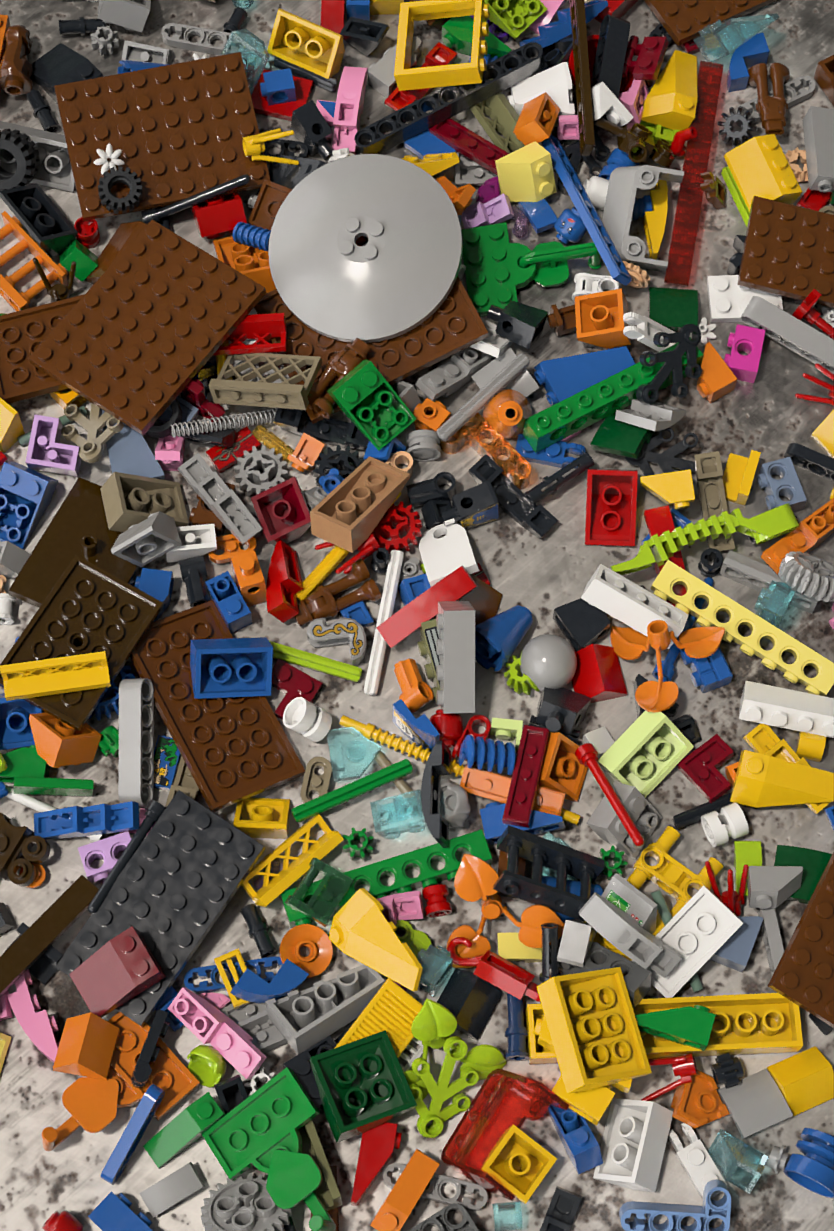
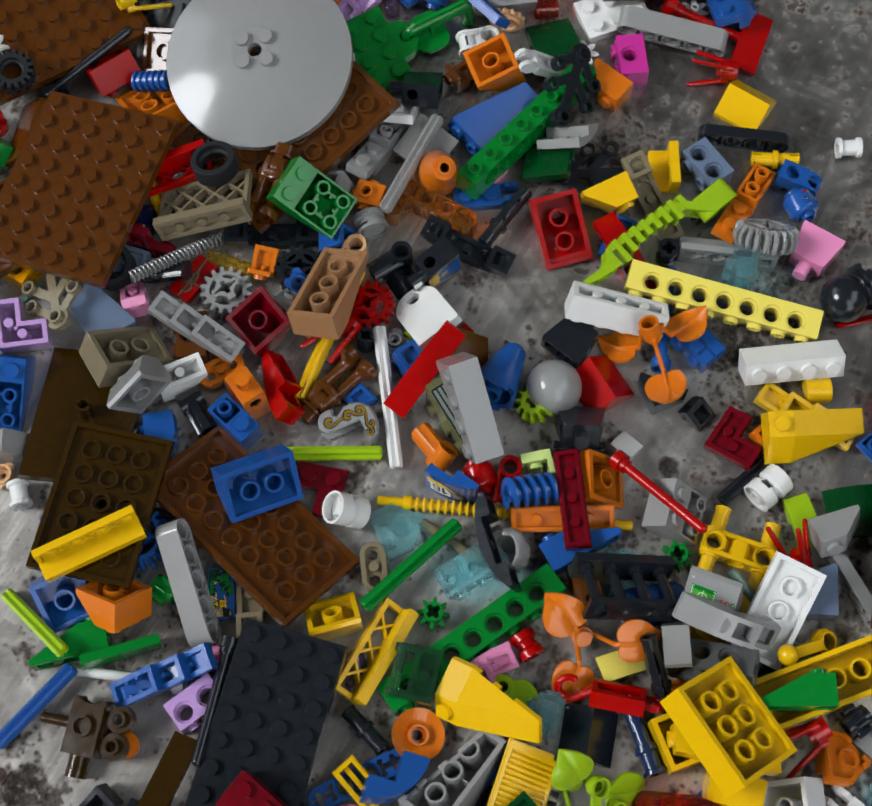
camera: 15 degrees left, 0 degrees up
yellowish green slope [598,710,694,798] -> none
none -> black tyre [190,141,239,187]
none -> yellow piece [777,628,838,666]

